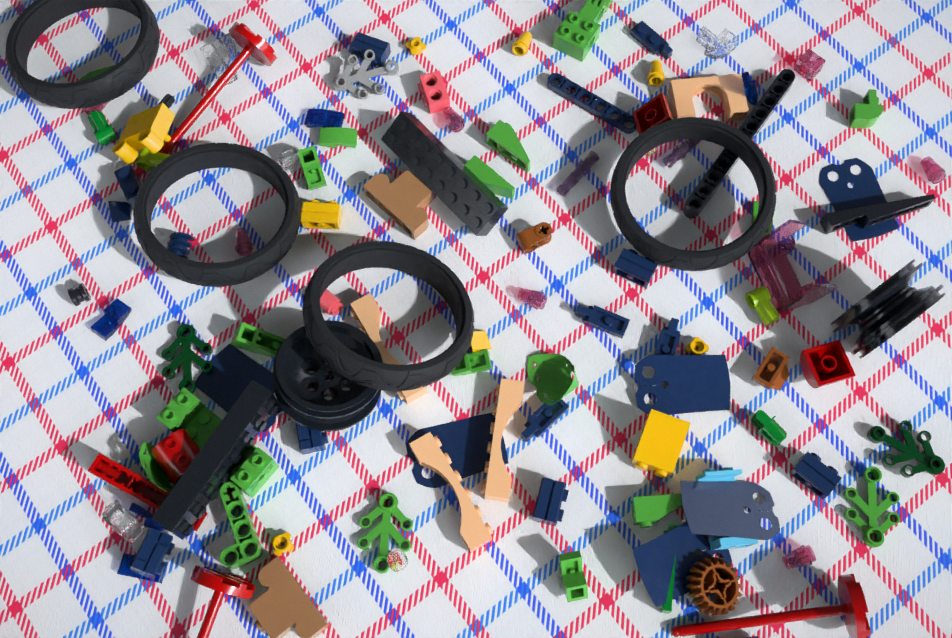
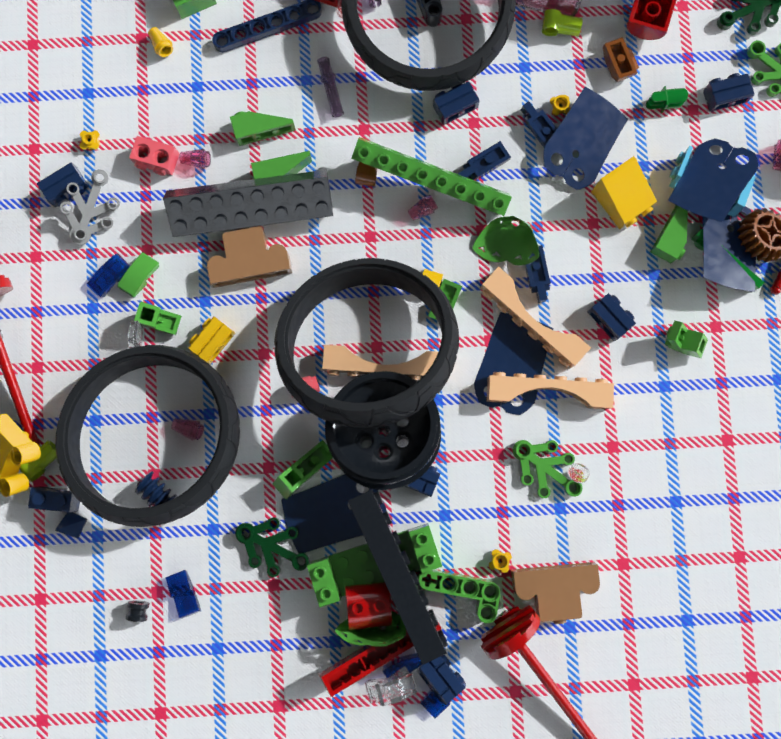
camera: 55 degrees left, 15 degrees up
none -> bright green brick [351,137,512,216]

